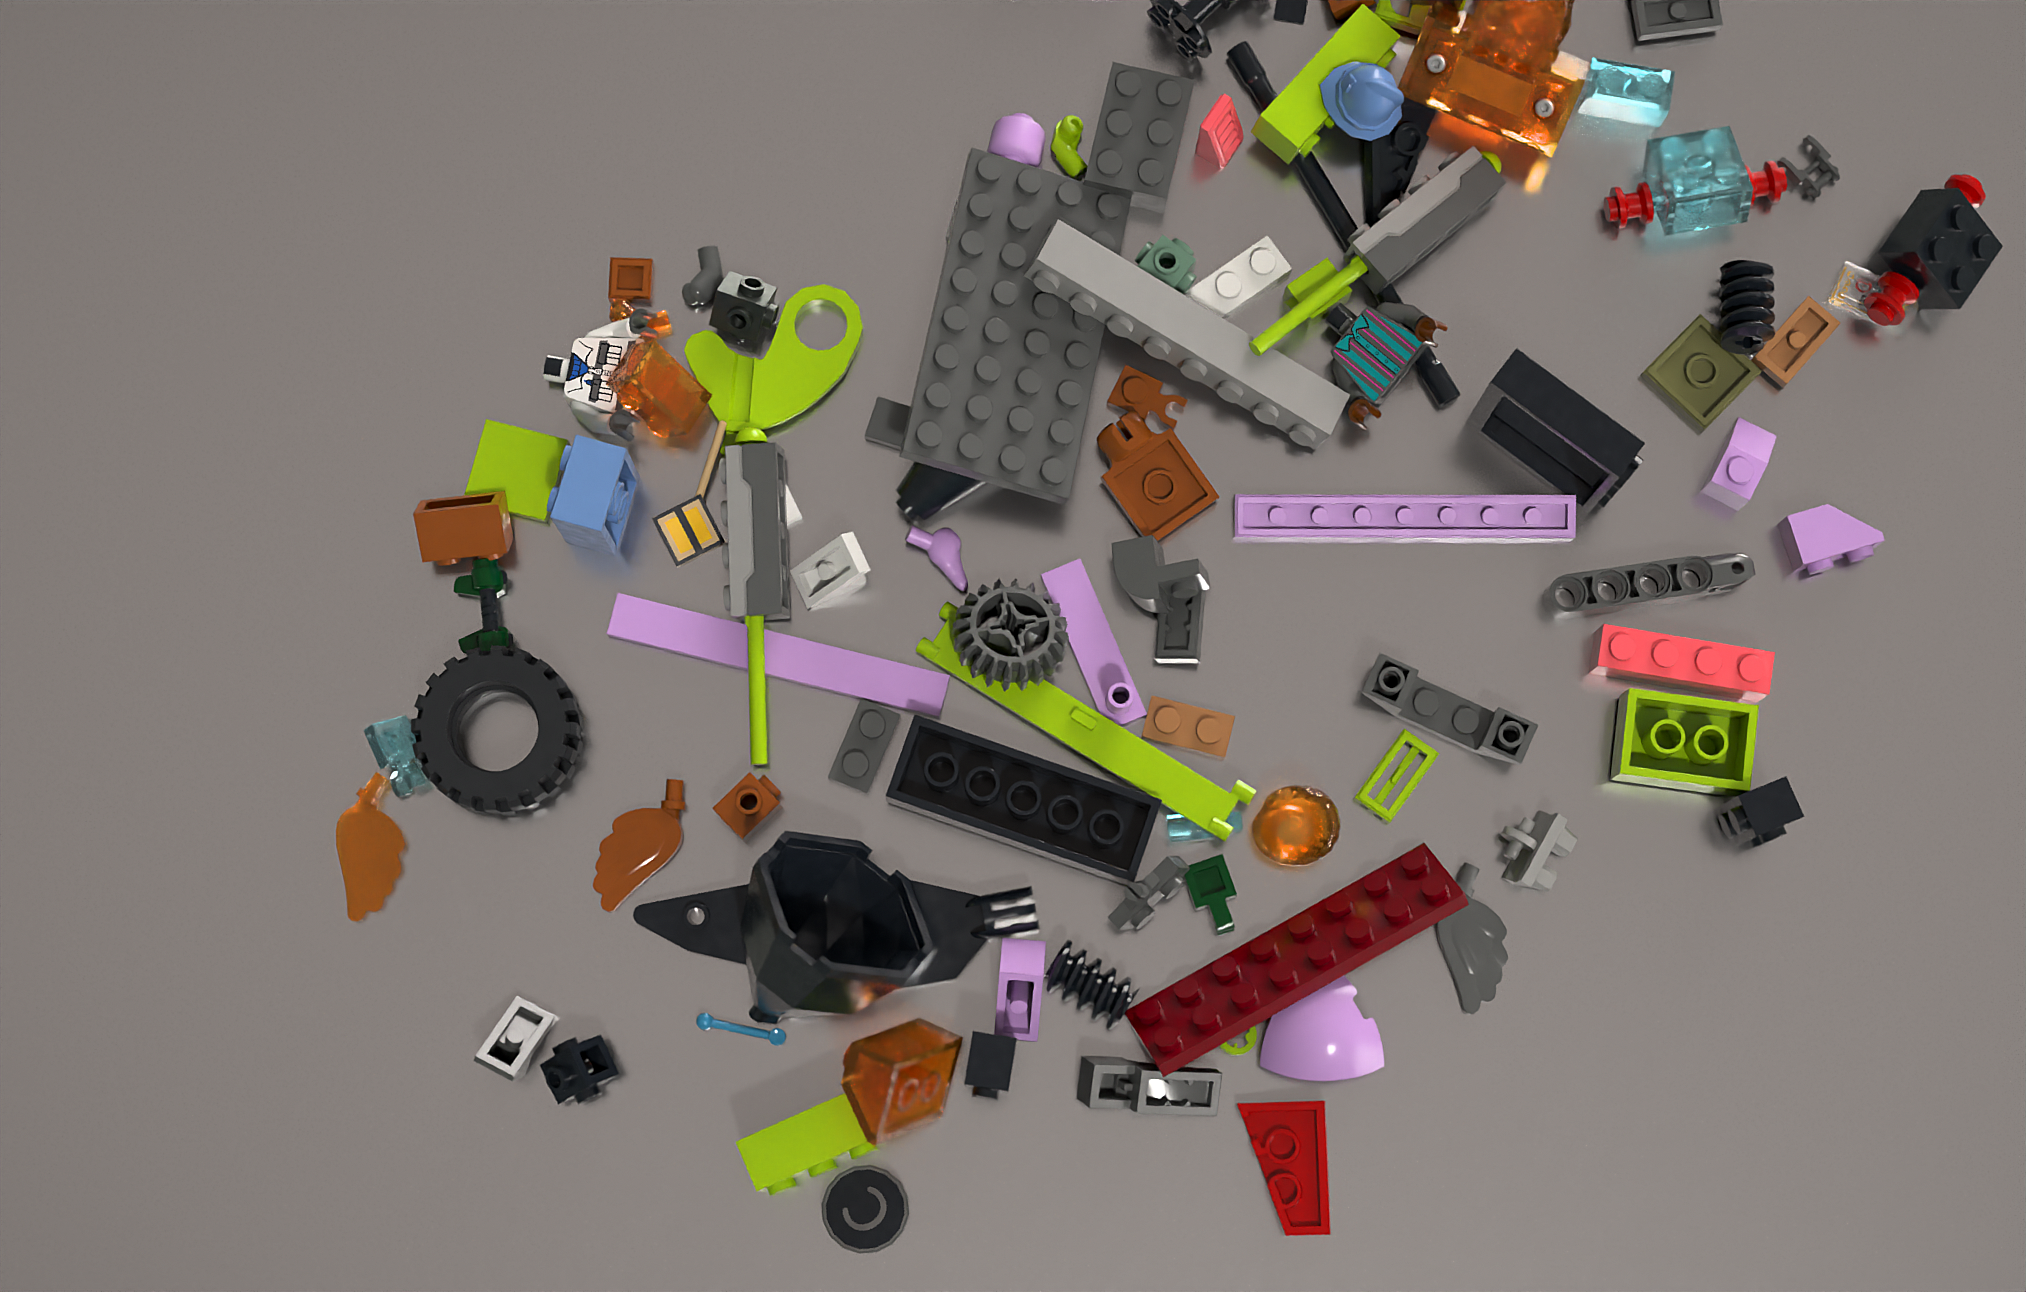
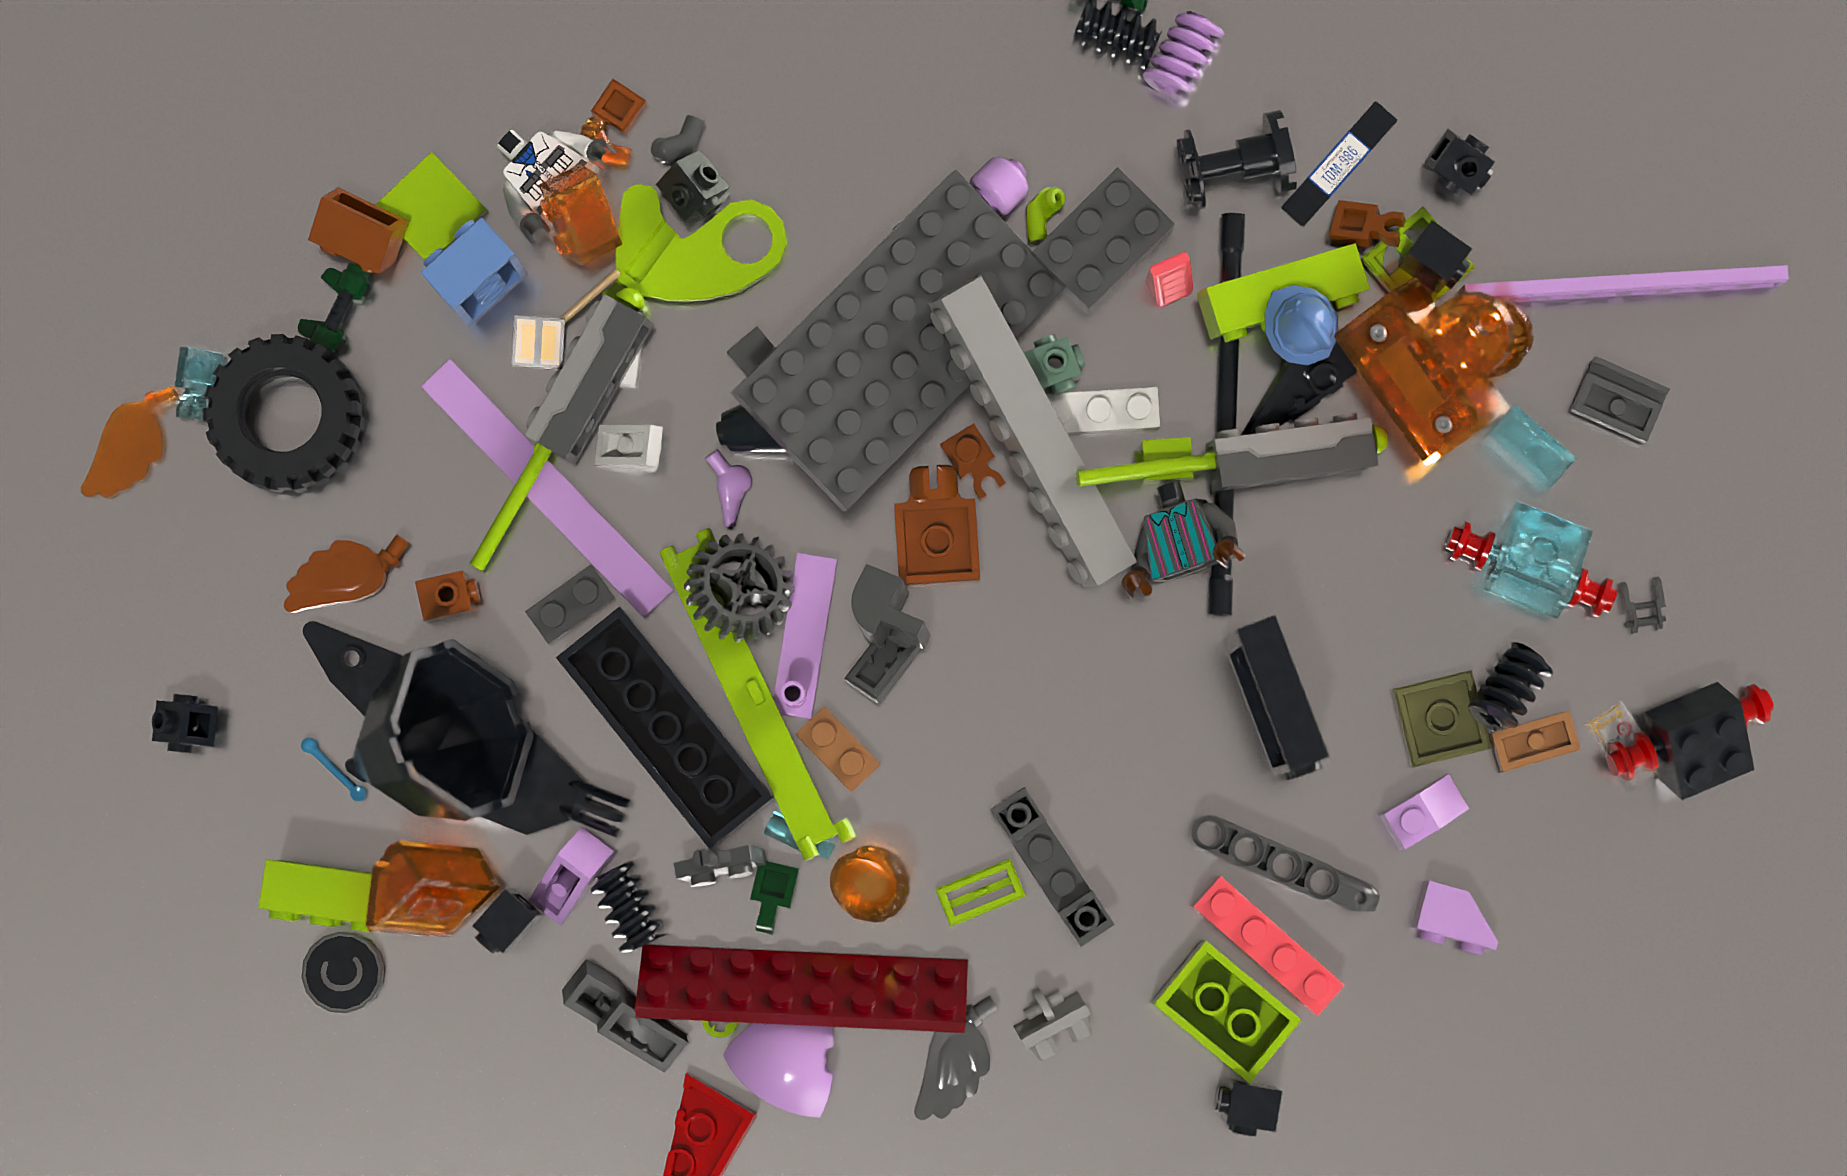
camera: 35 degrees right, 5 degrees up
slope [474,996,555,1082] -> none
lavender tile [1234,494,1576,538] -> none

